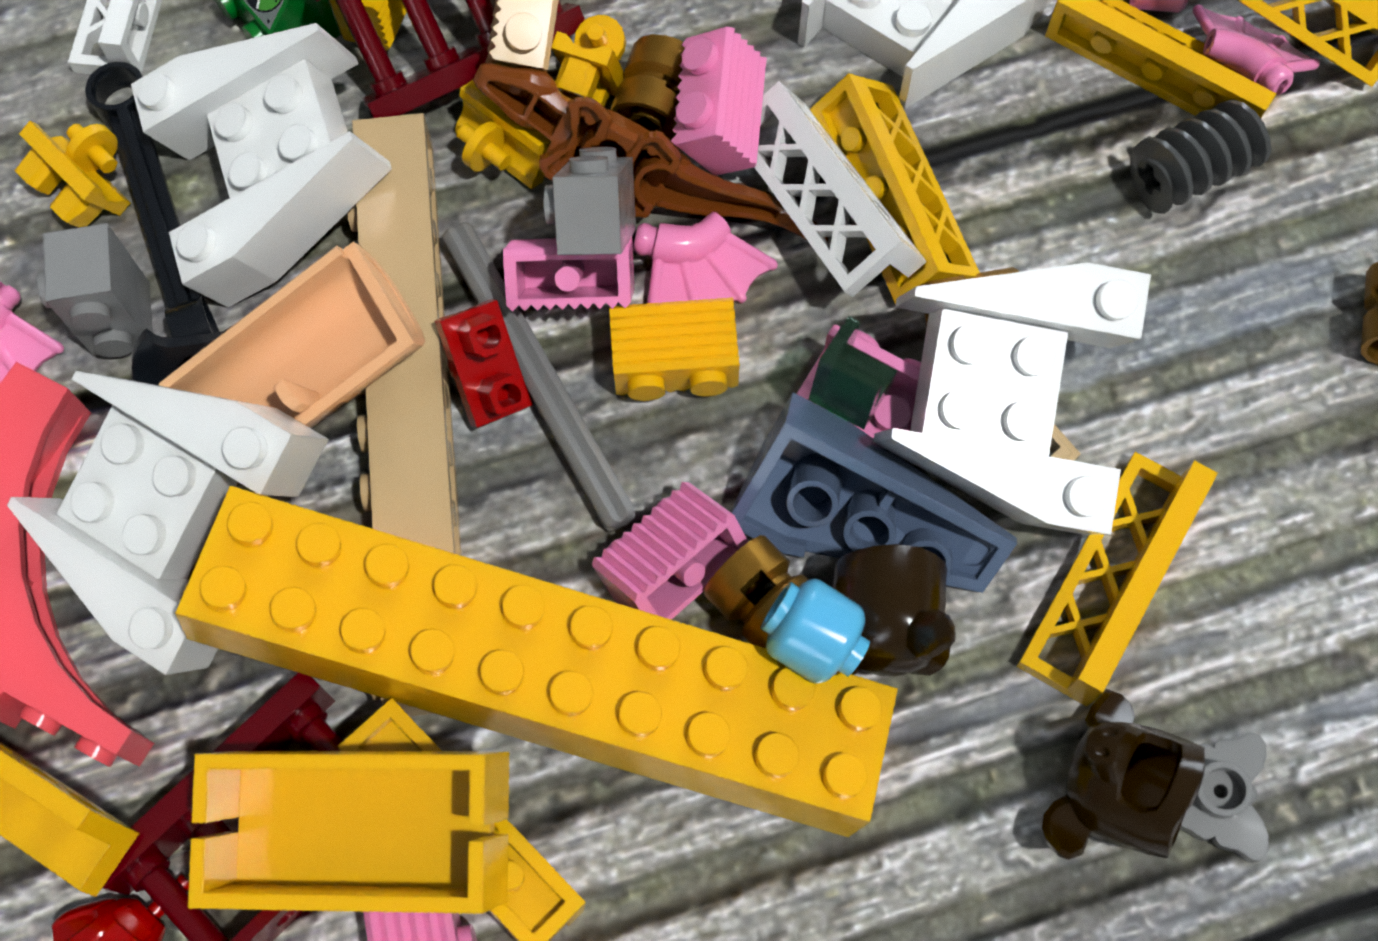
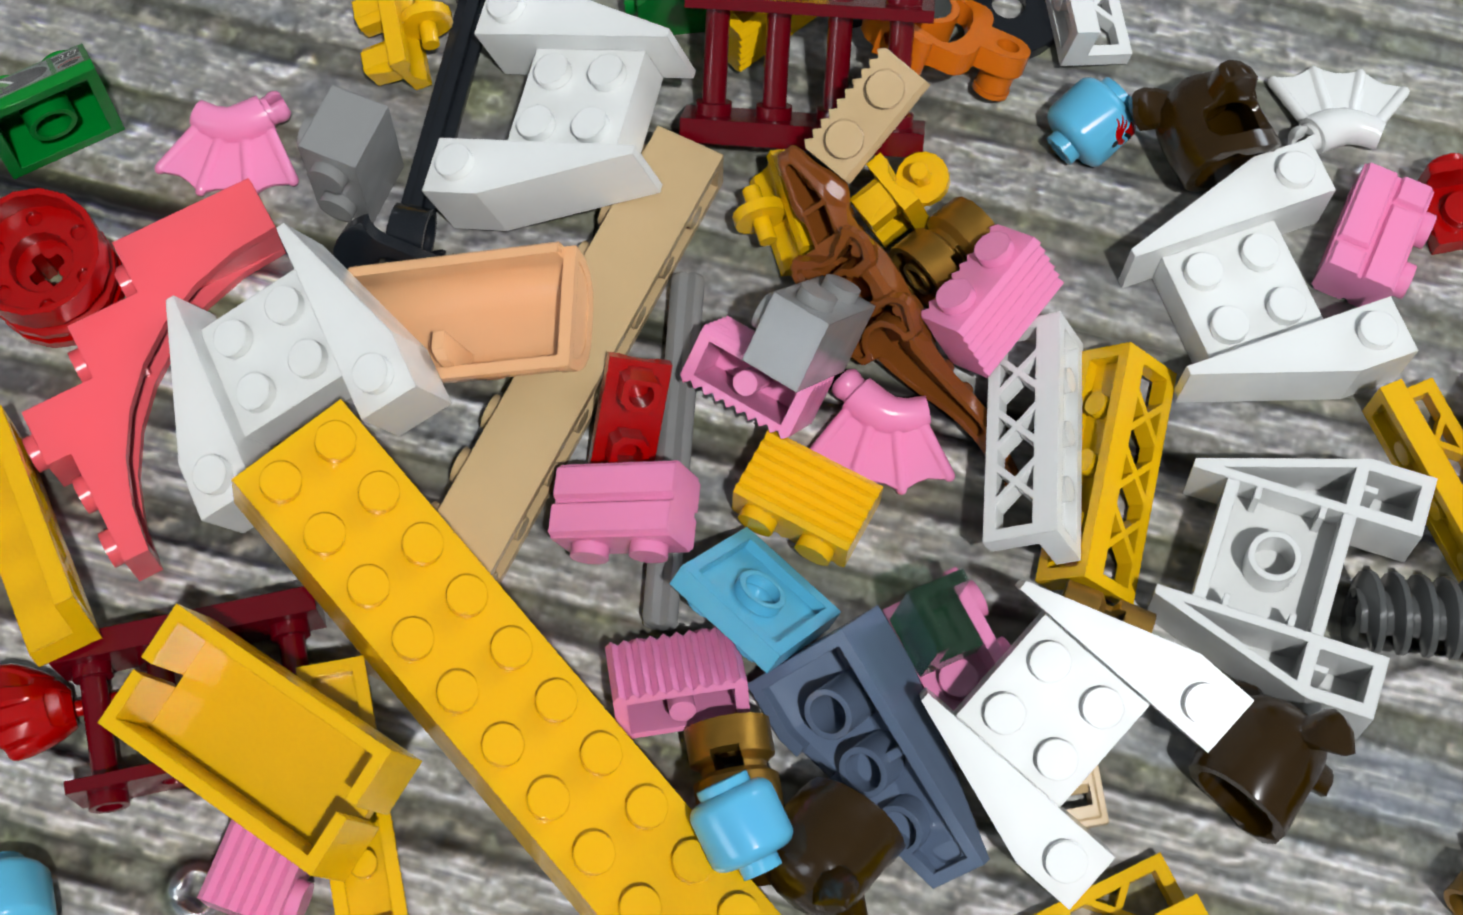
camera: 30 degrees right, 0 degrees up
none -> bright pink brick [548,460,701,564]
none -> medium azure plate [669,527,841,673]
none -> white wedge [1147,458,1438,740]
none -> dark brown piece [1189,681,1356,844]

